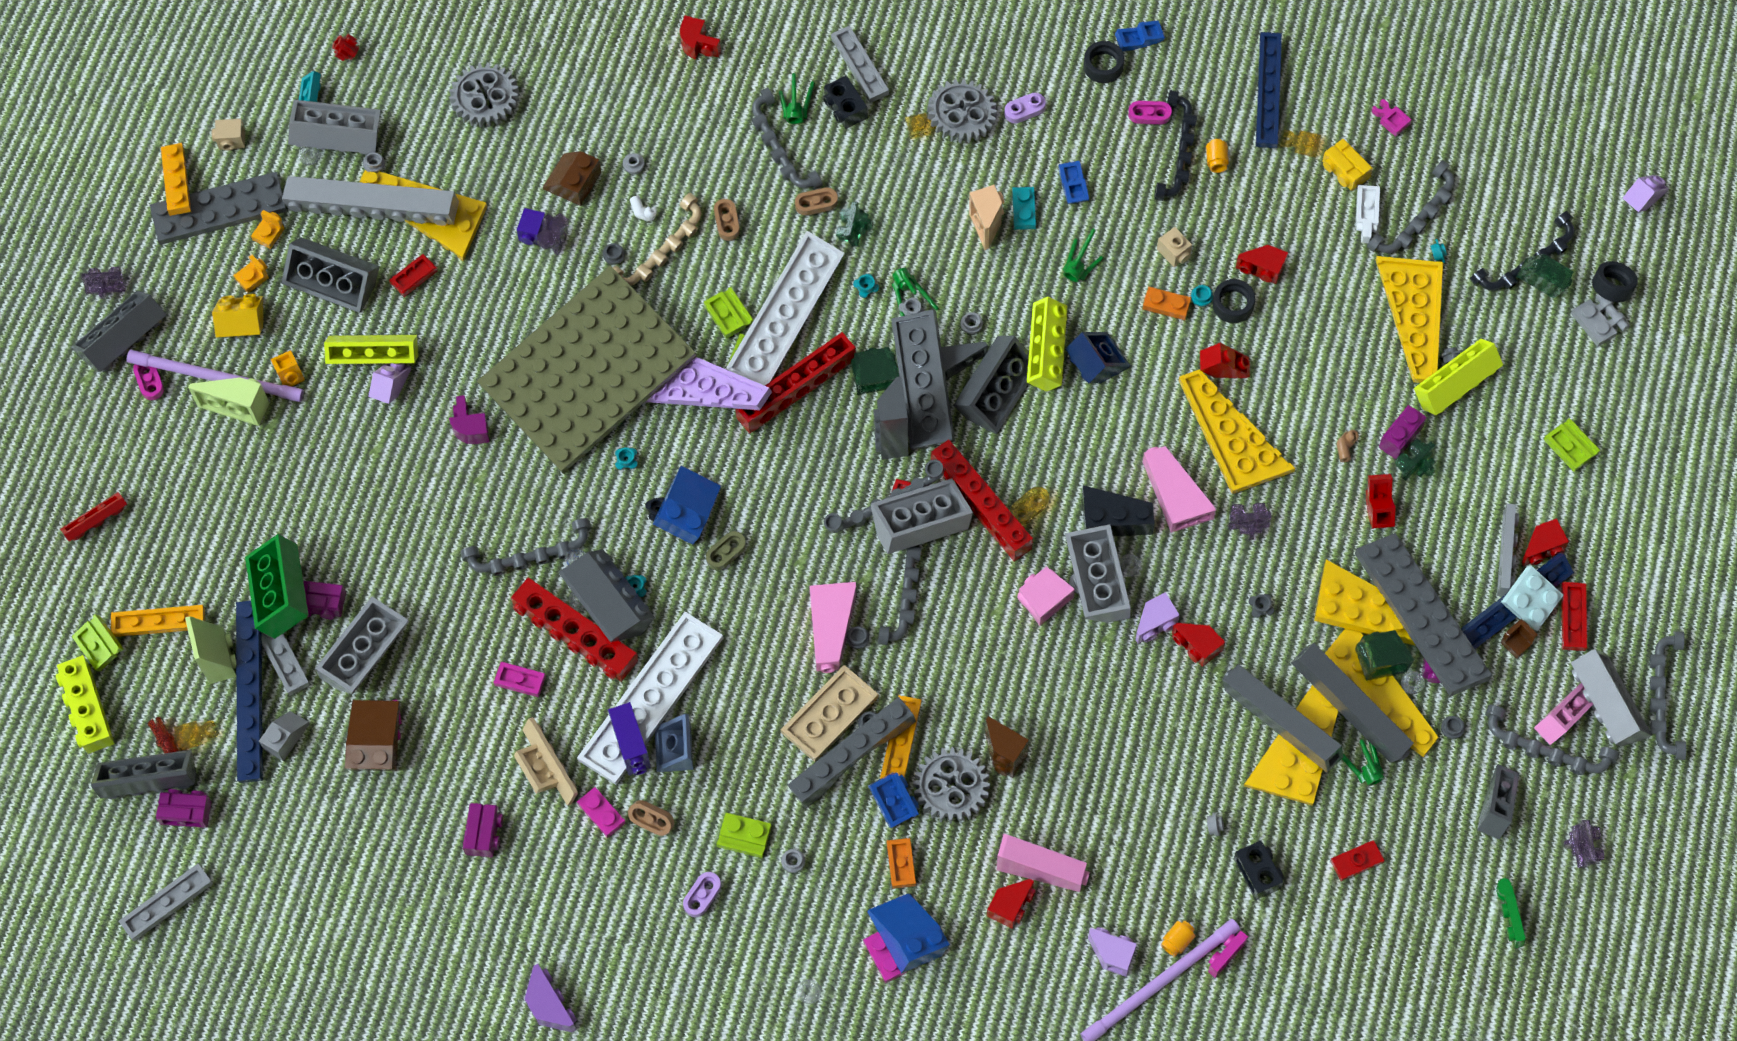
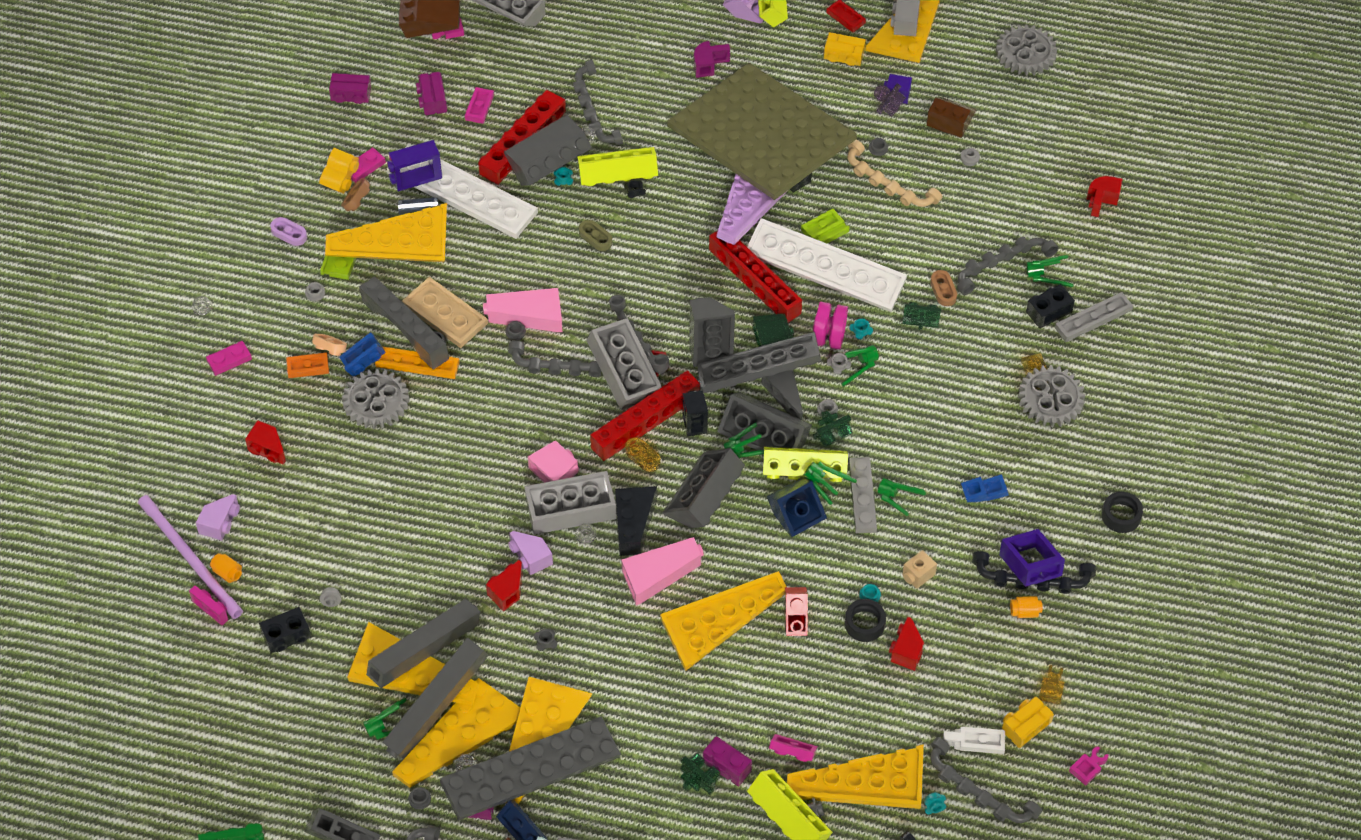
camera: 85 degrees right, 10 degrees down
tan bracket [514,717,578,806] -> none
medium lavender slope [524,964,577,1032] -> none
teal plate [615,447,637,470] -> none
white arm [630,196,657,222] -> none
blue slope [653,465,721,545] -> none
medium nougat plate [714,199,740,241] -> none
blue slope [867,893,950,974] -> none
light nougat slope [969,185,1004,250] -> none
reddish brown slope [985,716,1029,778] -> none
bright pink slope [997,834,1090,892] -> none
lavender plate [1004,93,1046,123] -> none
teal plate [1012,187,1036,230] -> none
blue slope [1115,21,1165,51] -> none
dark pink plate [1128,101,1172,125] -> none
orange plate [1142,286,1191,320] -> none
clear purple hips [1228,503,1272,540] -> none
dark blue plate [1255,32,1282,148] -> none
red plate [1330,840,1385,882] -> none
medium nougat arm [1337,430,1359,462] -> none
clear green torso [1355,630,1414,681] -> none
red brick [1366,474,1396,529] -> none
none -> light nougat plate [312,334,347,356]
none -> yellow brick [319,148,359,194]
none -> yellow wing [325,203,447,262]
none -> magenta brick [416,72,447,115]
none -> neon yellow brick [577,147,658,186]
none -> dark grey slope [663,448,745,528]
none -> black brick [682,390,708,437]
none -> green plant [724,423,764,459]
none -> dark pink plate [769,734,818,762]
none -> green plant [803,462,857,505]
none -> dark pink wheel [813,301,848,350]
none -> clear green hips [813,410,853,447]
none -> yellow brick [824,32,866,66]
none -> light grey plate [849,457,877,533]
none -> dark purple window [999,529,1065,587]

